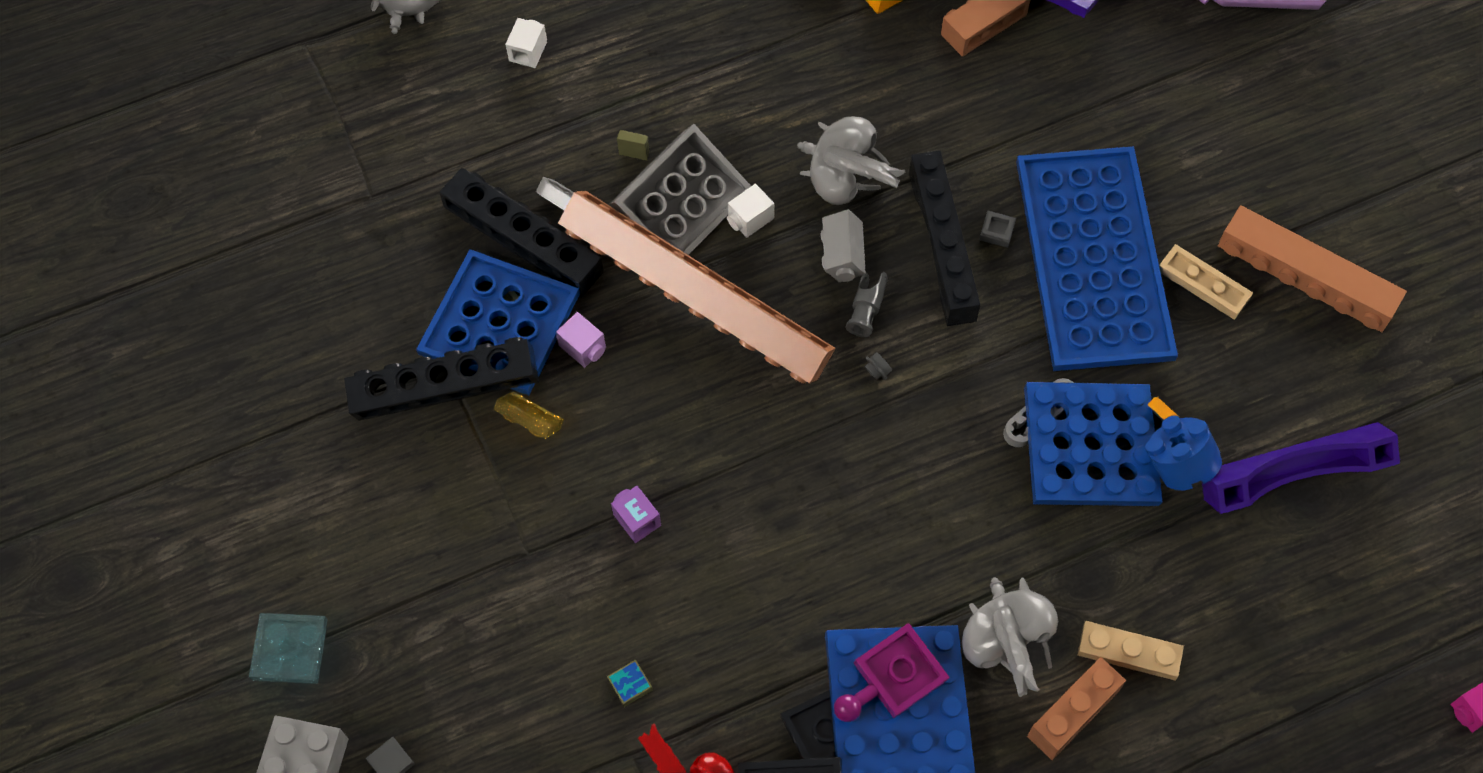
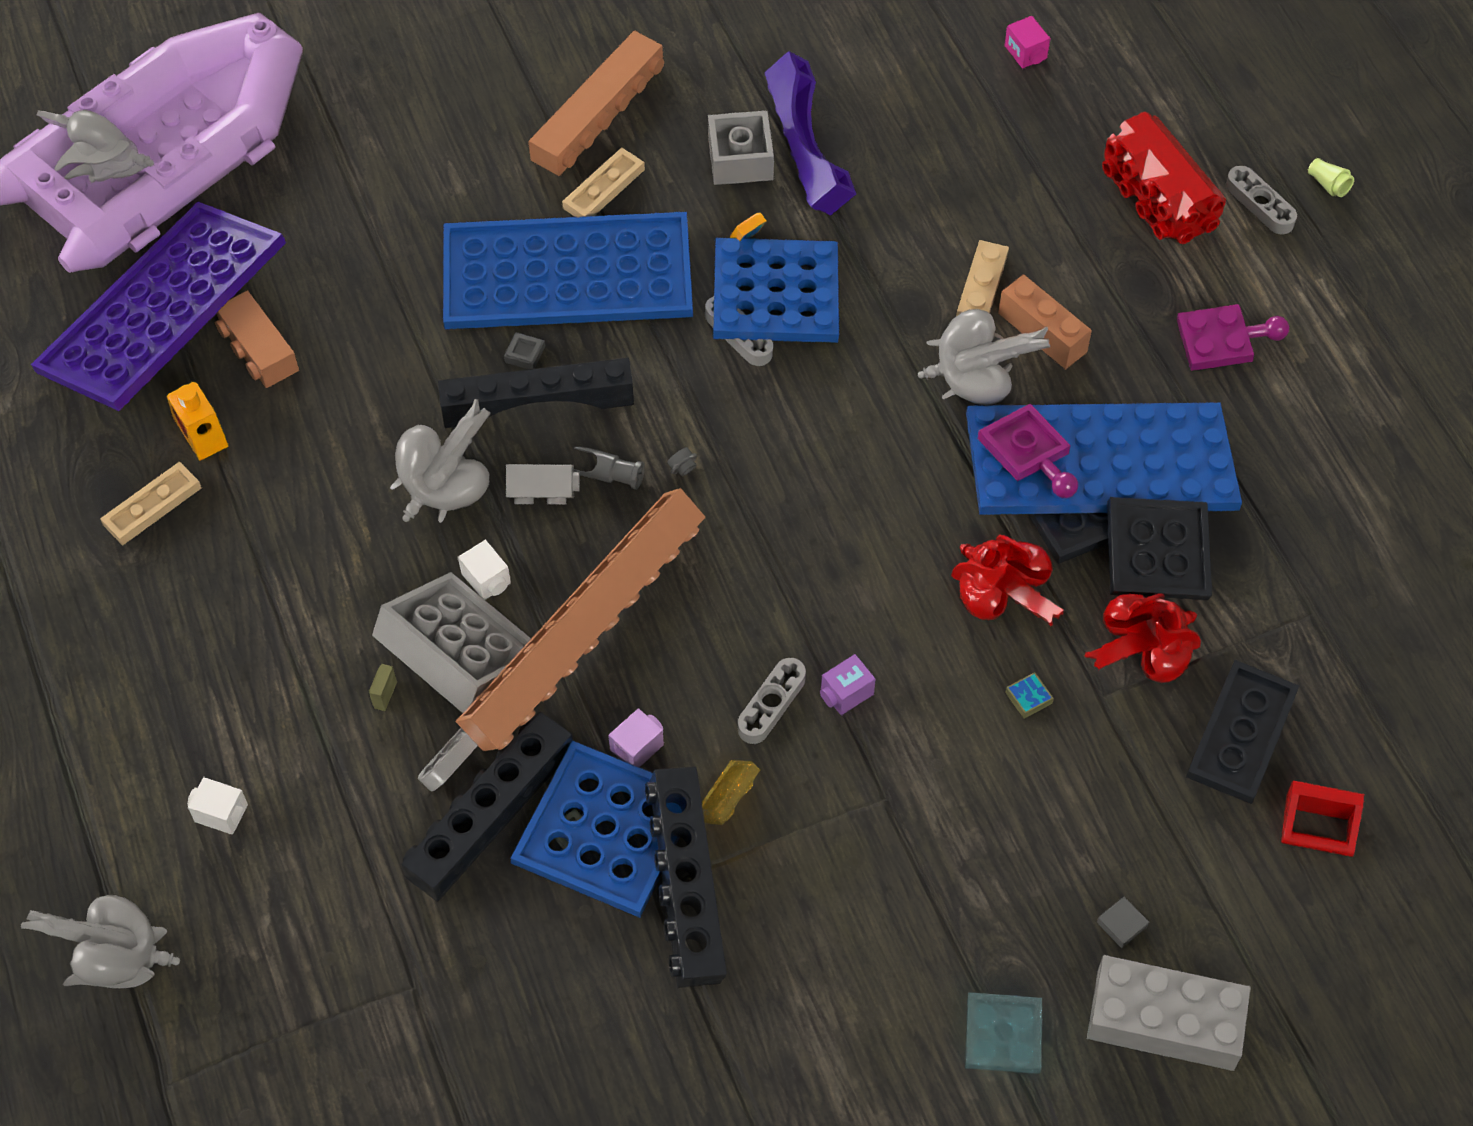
camera: 90 degrees left, 5 degrees down
blue brick [1145,416,1222,491] -> none
none -> light grey brick [708,111,774,185]
none -> light grey beam [738,658,806,744]
none -> red hair [951,535,1064,626]

